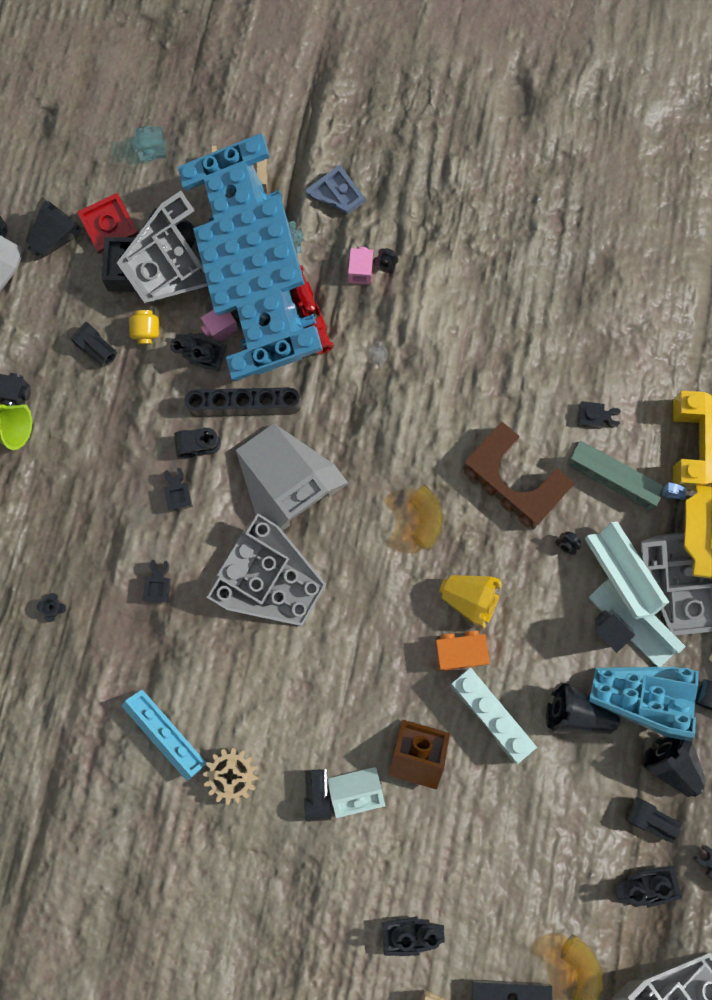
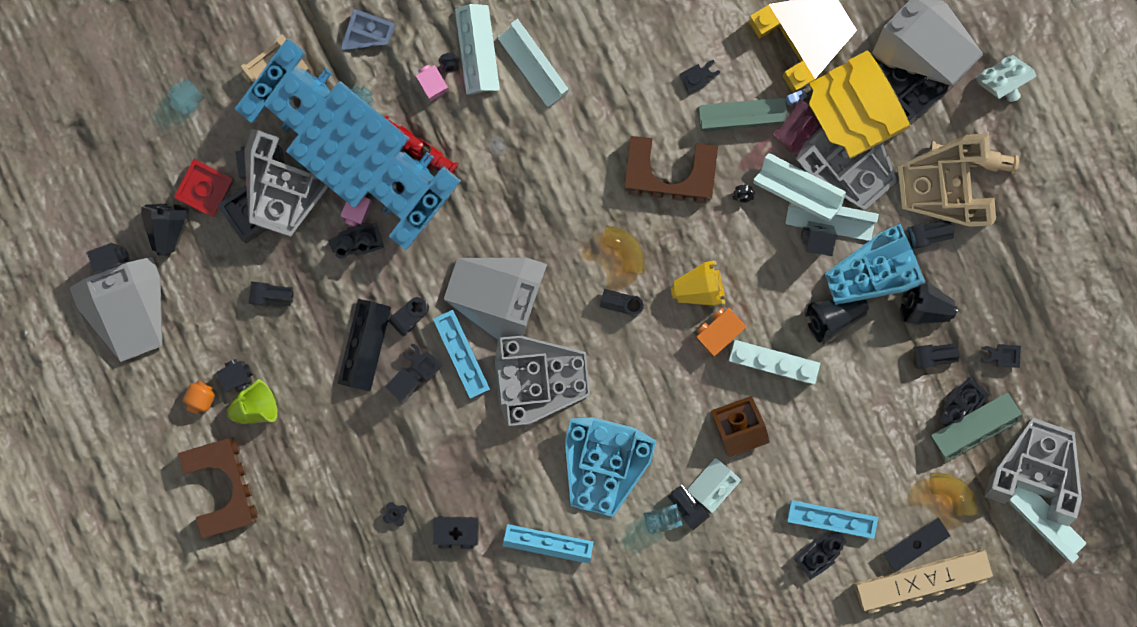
camera: 35 degrees left, 10 degrees up
yellow head [129,310,159,345] -> none
black plate [142,560,171,603] -> none
black beam [184,387,301,417] -> none
tan gear [203,748,259,805] -> none
none -> black panel [337,299,391,391]
none -> black brick [385,367,423,402]
none -> medium azure plate [433,310,490,399]
none -> black brick [433,516,479,549]
none -> light aqua panel [455,4,500,95]
none -> light aqua panel [498,19,569,107]
none -> medium azure wedge [565,417,656,517]
none -> black piece [600,289,644,316]
none -> clear light blue brick [643,504,682,535]
none -> clear pink plate [773,99,820,156]
none -> medium azure plate [787,500,878,539]
none -> sand green panel [932,393,1022,463]

